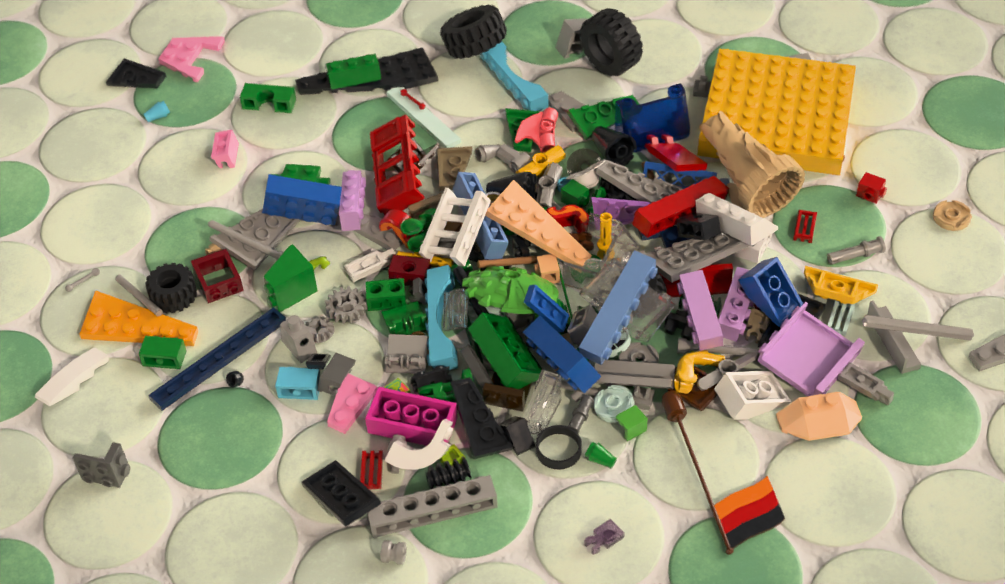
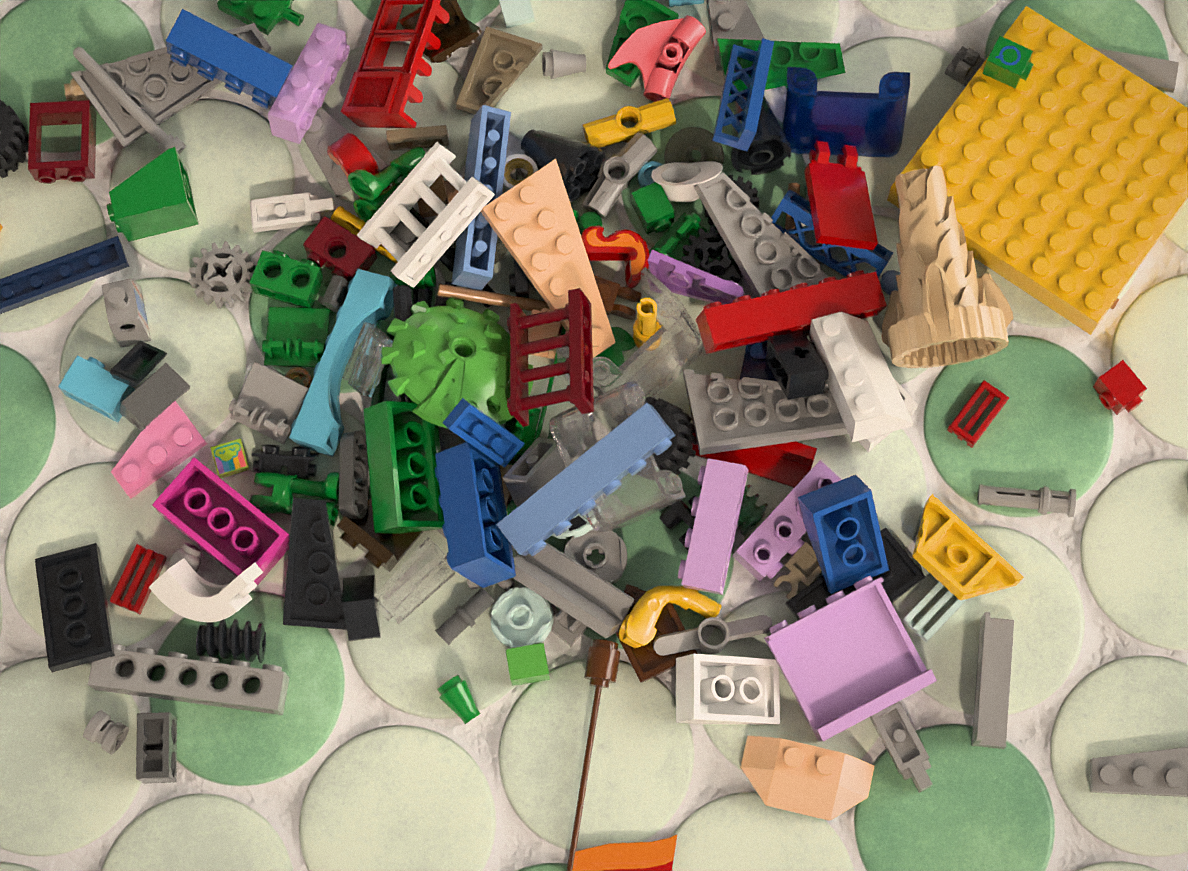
camera: 25 degrees right, 25 degrees up
black hinge [226,371,244,388] -> none
light grey gear [306,317,334,343] -> none
lime arm [309,256,330,270] -> none
lime tile [439,444,466,466] -> none
light grey piece [497,144,532,174] -> none
black tyre [536,425,582,470] -> none
plate [584,518,624,555] -> none
light grey piece [677,338,760,357] -> none
light grey axle [862,315,974,341] -> none
none -> dark grey brick [136,712,177,784]
none -> dark red fence [507,288,594,427]
none -> blue fence [712,38,774,151]
none -> green brick [982,36,1034,89]

